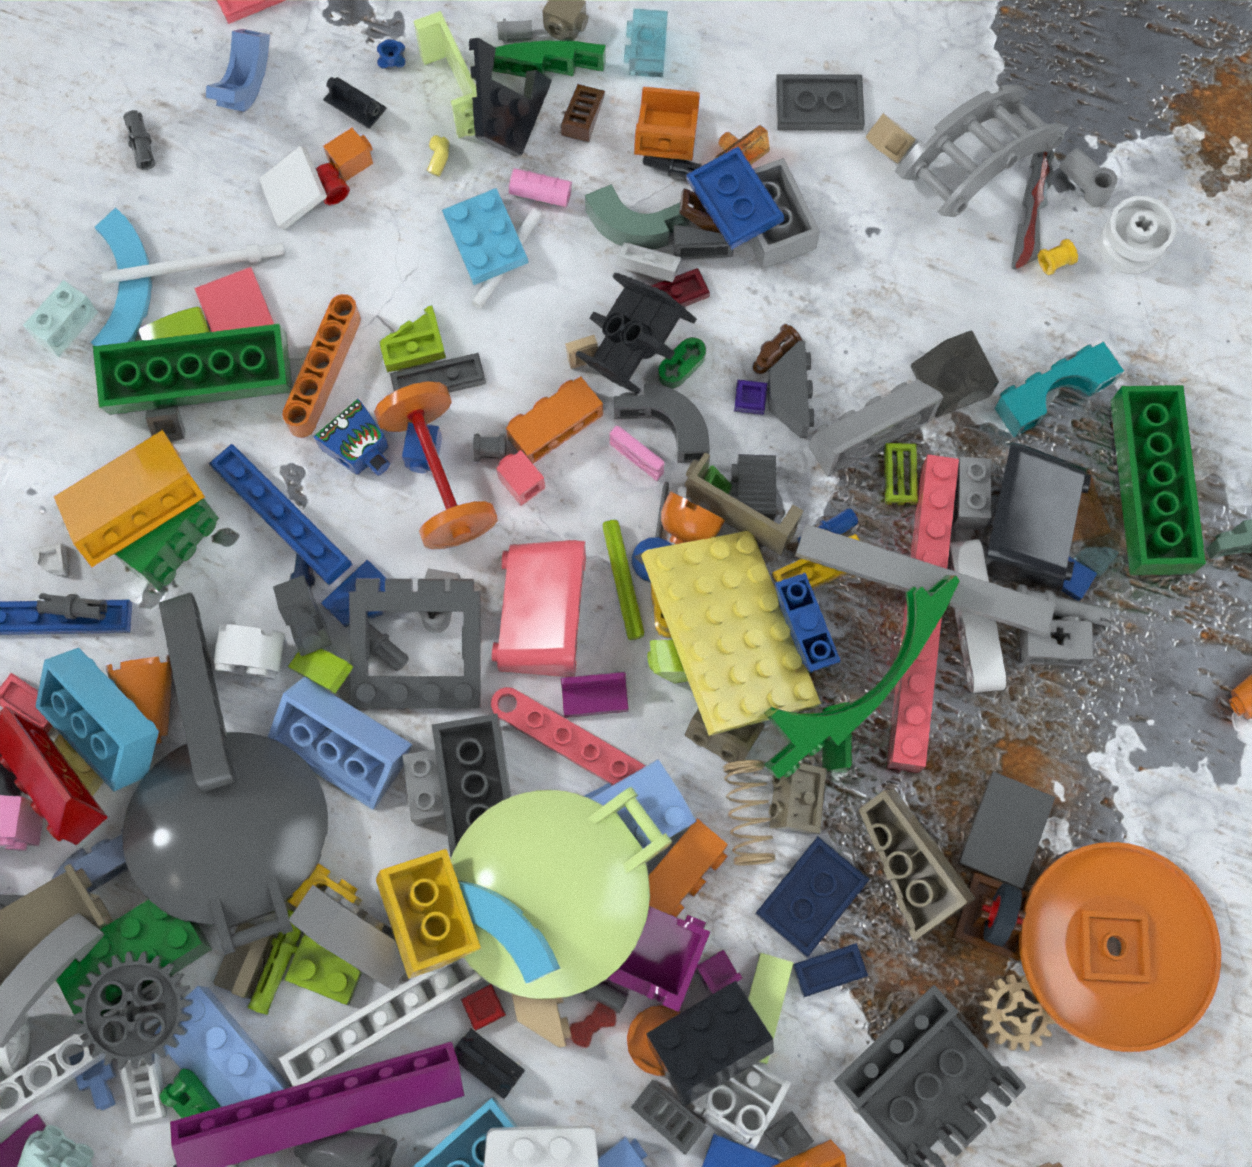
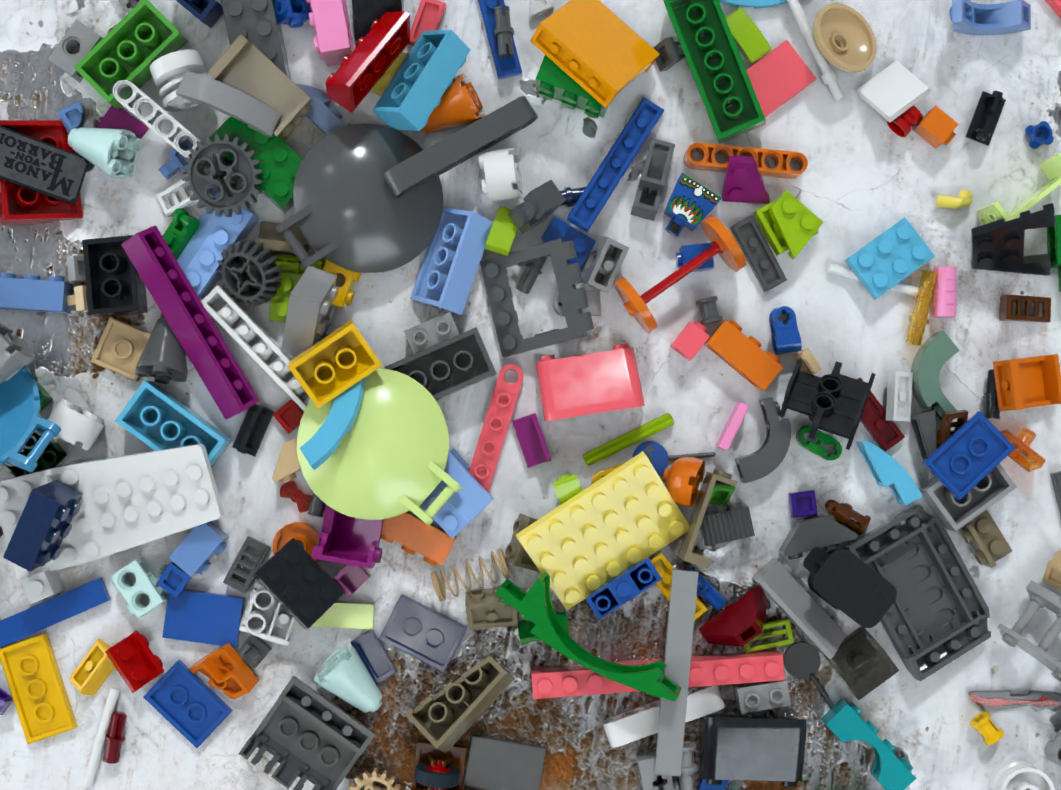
camera: 80 degrees right, 15 degrees up
none -> dark grey gear [217,239,284,307]
none -> light aqua cone [314,644,382,713]
none -> light grey brick [581,235,629,293]
none -> dark grey slope [630,138,675,221]
none -> dark red slope [699,586,769,647]
none -> magenta wing [721,156,770,204]
none -> lime wing [768,190,823,260]
none -> blue piece [769,306,802,355]
none -> dark grey piece [784,642,835,709]
none -> black piece [803,547,897,628]
none -> tan dish [813,3,877,73]
none -> dark grey slope [844,505,991,681]
none -> medium azure slope [856,440,923,505]
none -> clear yellow pin [905,270,939,346]
none -> dark tan bracket [960,509,1012,568]

